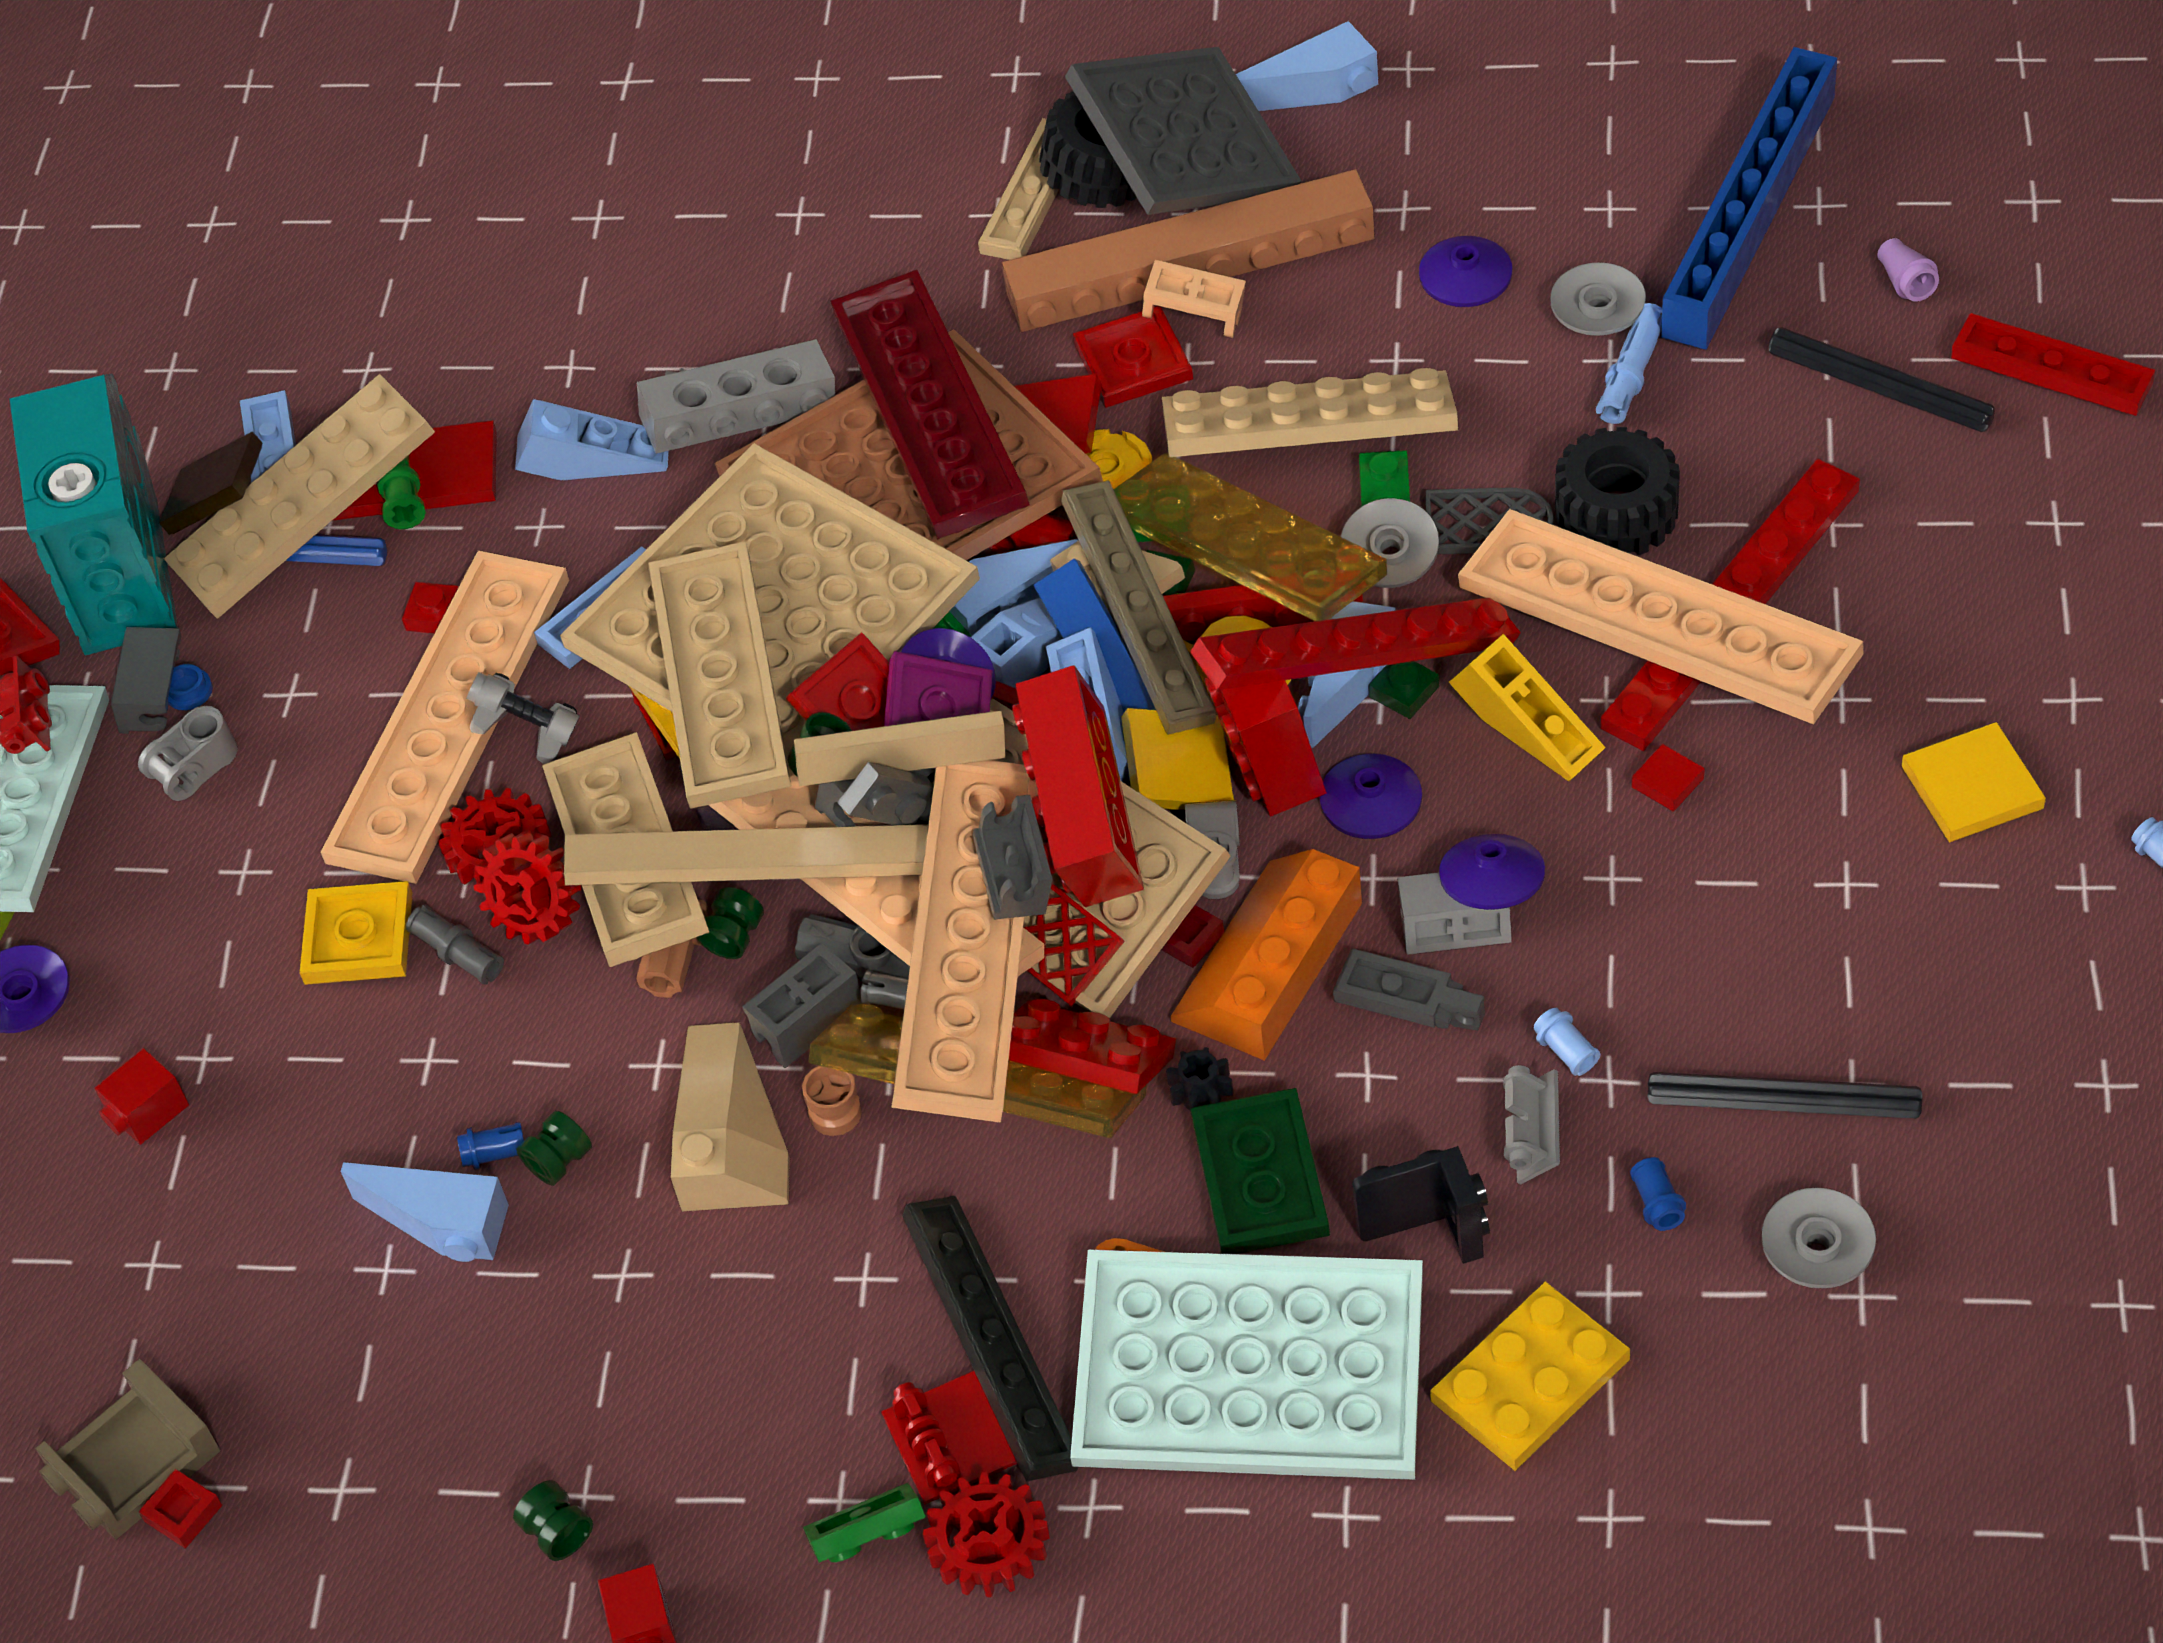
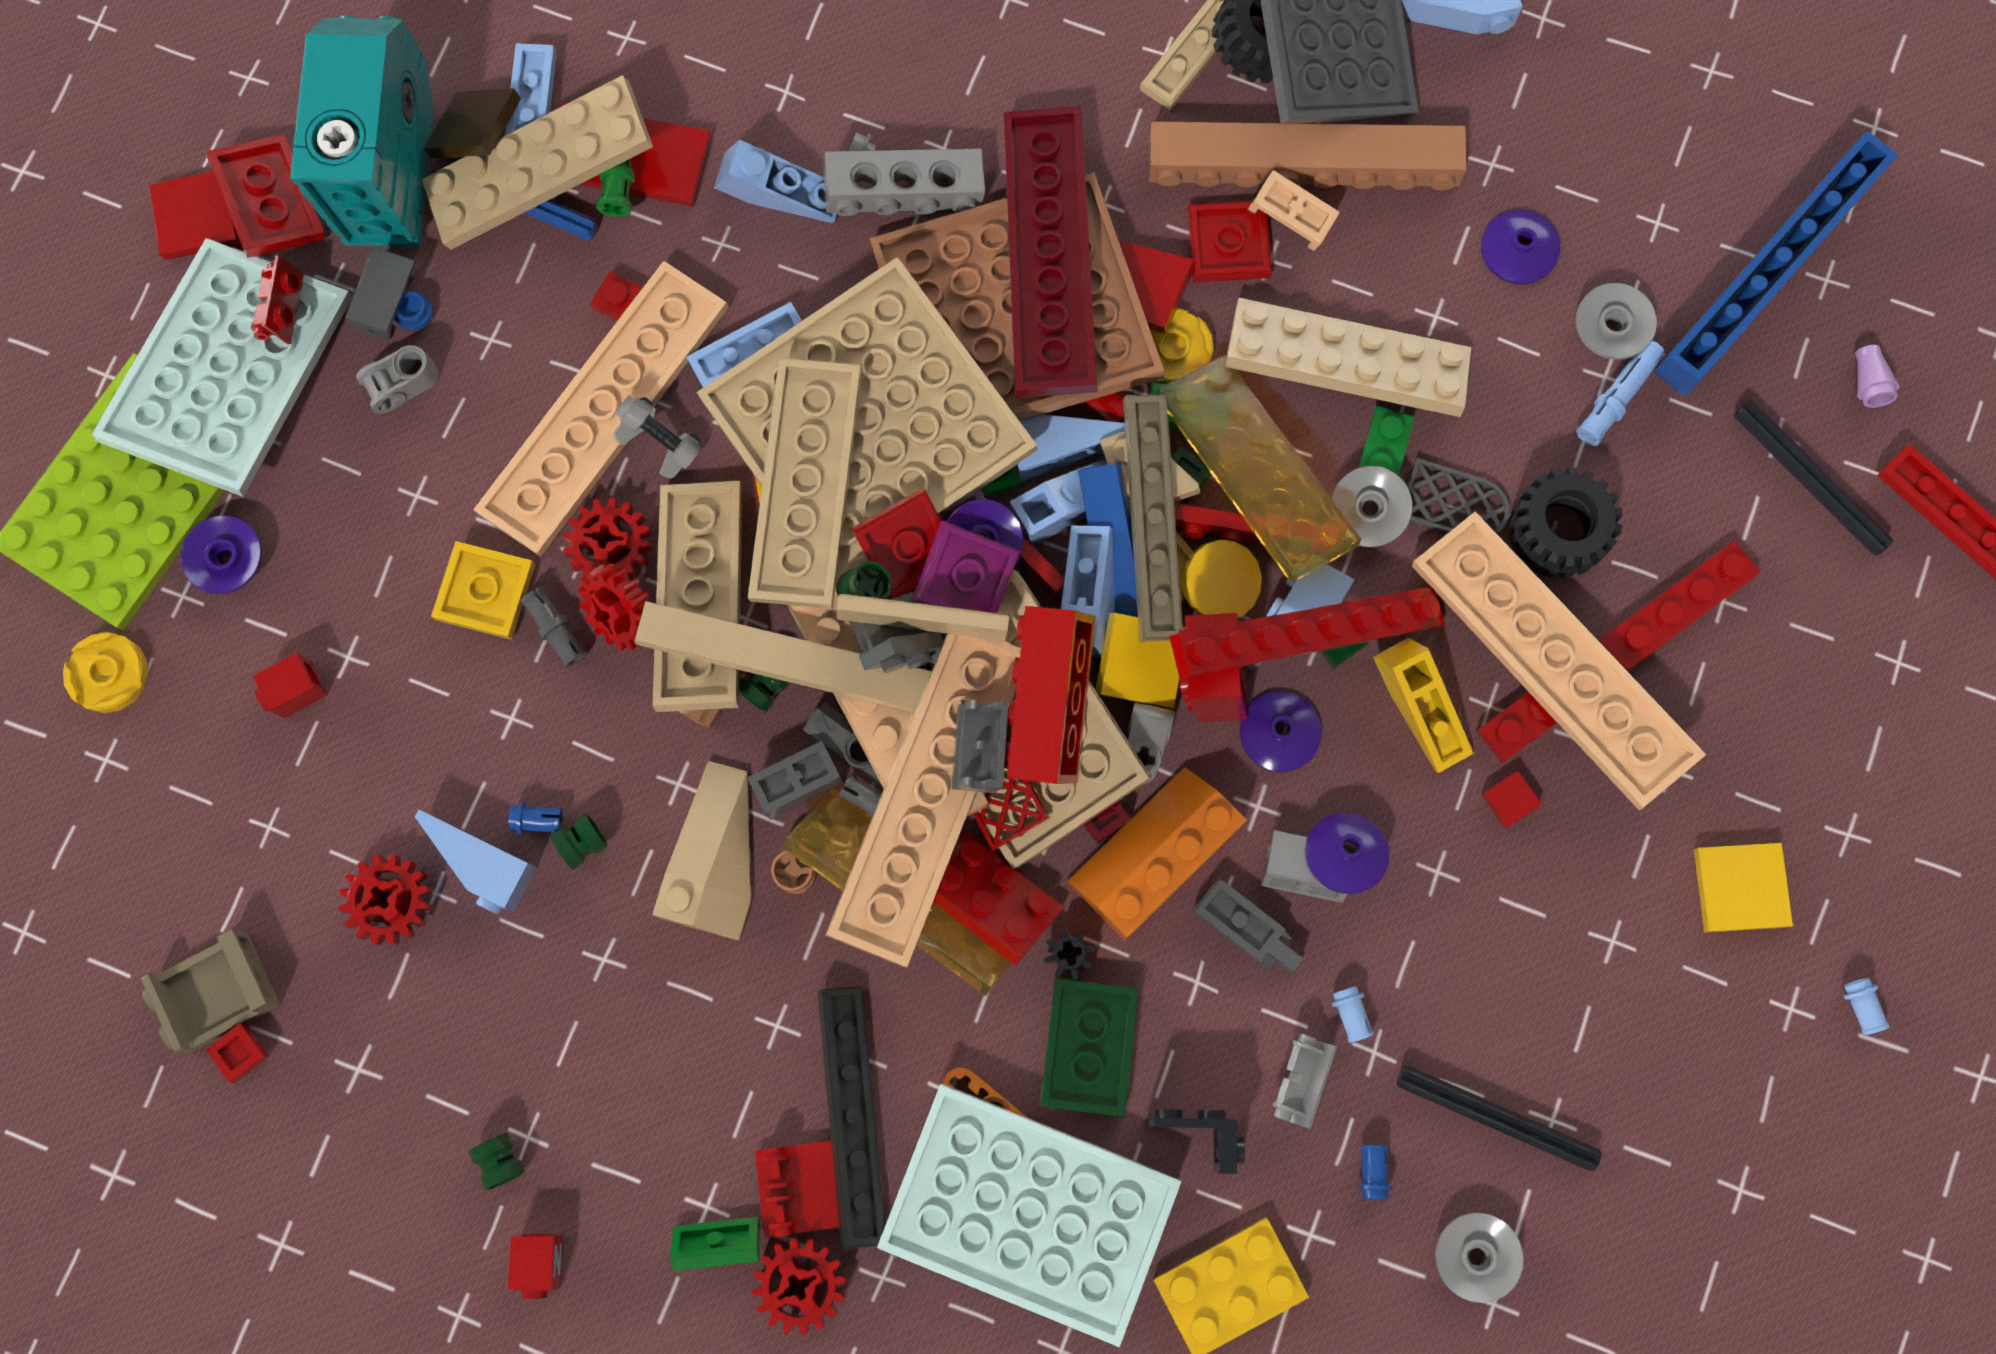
camera: 15 degrees right, 25 degrees up
none -> red gear [339,854,433,945]

